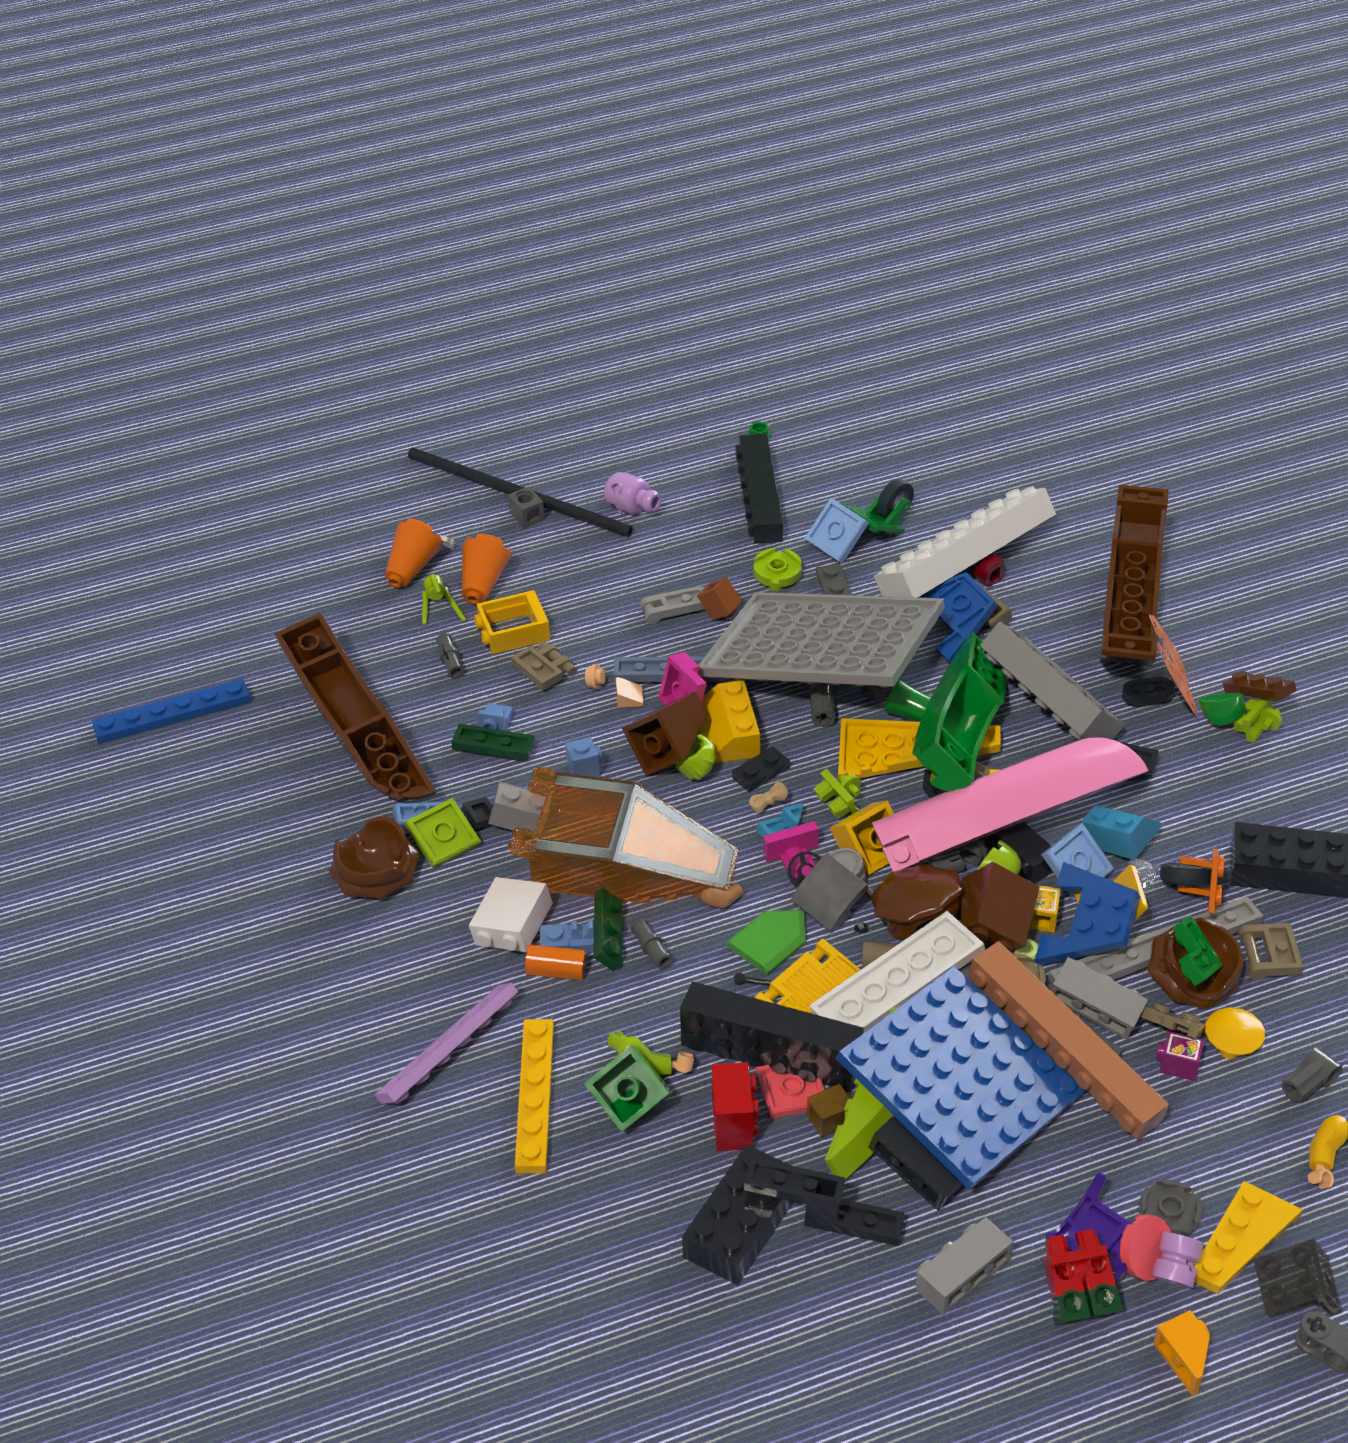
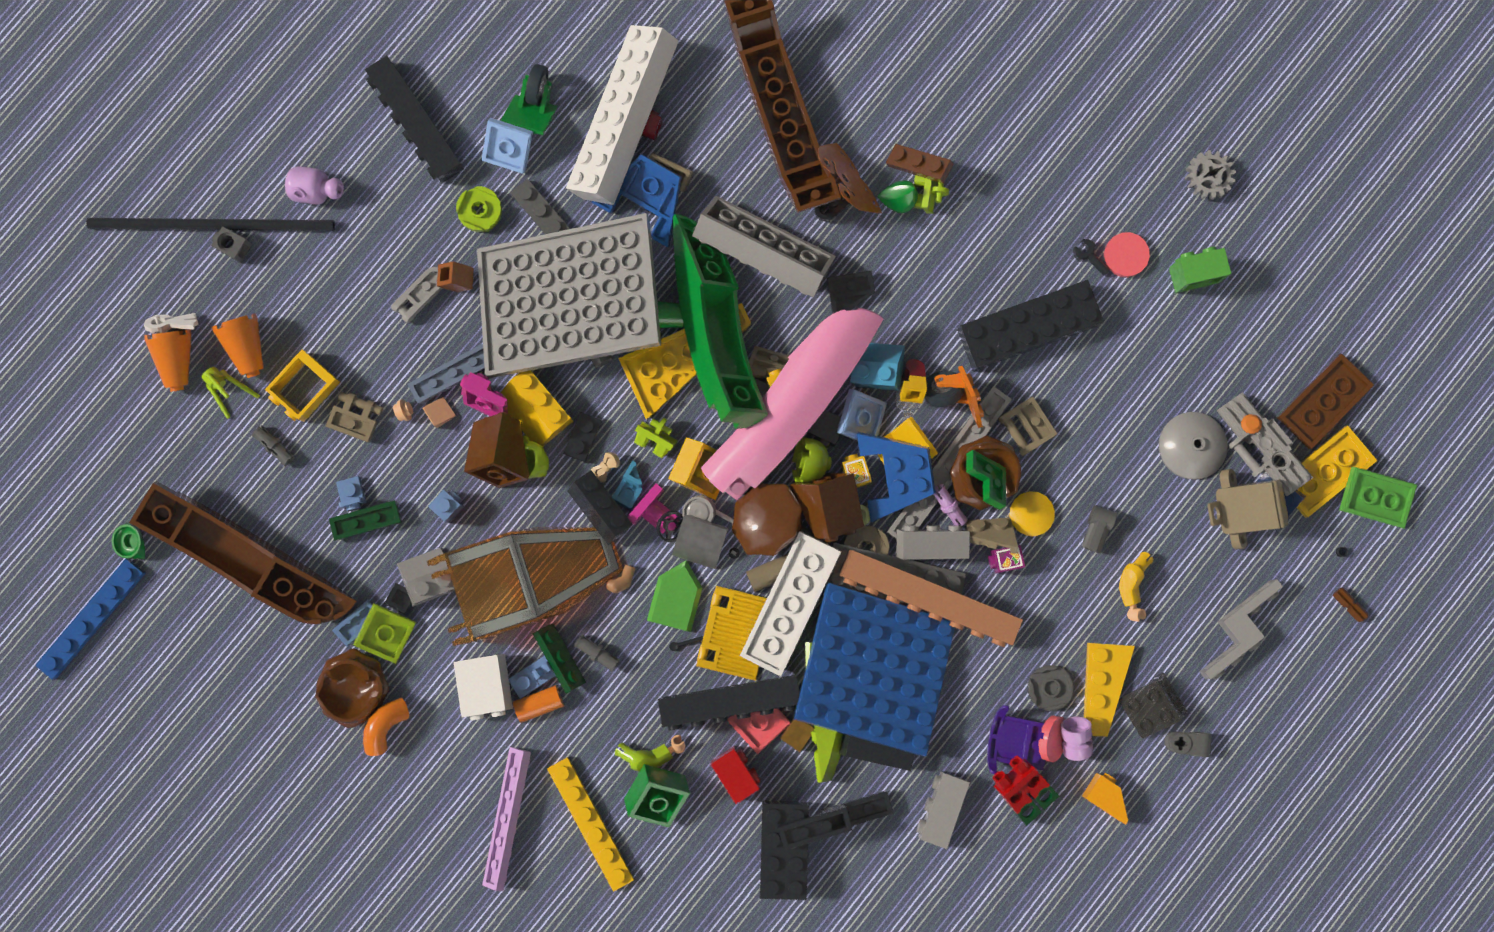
camera: 30 degrees left, 40 degrees up
green plate [748,422,771,439] -> none
none -> green piece [111,522,145,559]
none -> orange cylinder [363,698,409,756]
none -> black brick [567,470,633,545]
none -> yellow leg [900,359,927,403]
none -> lavender pin [933,484,968,526]

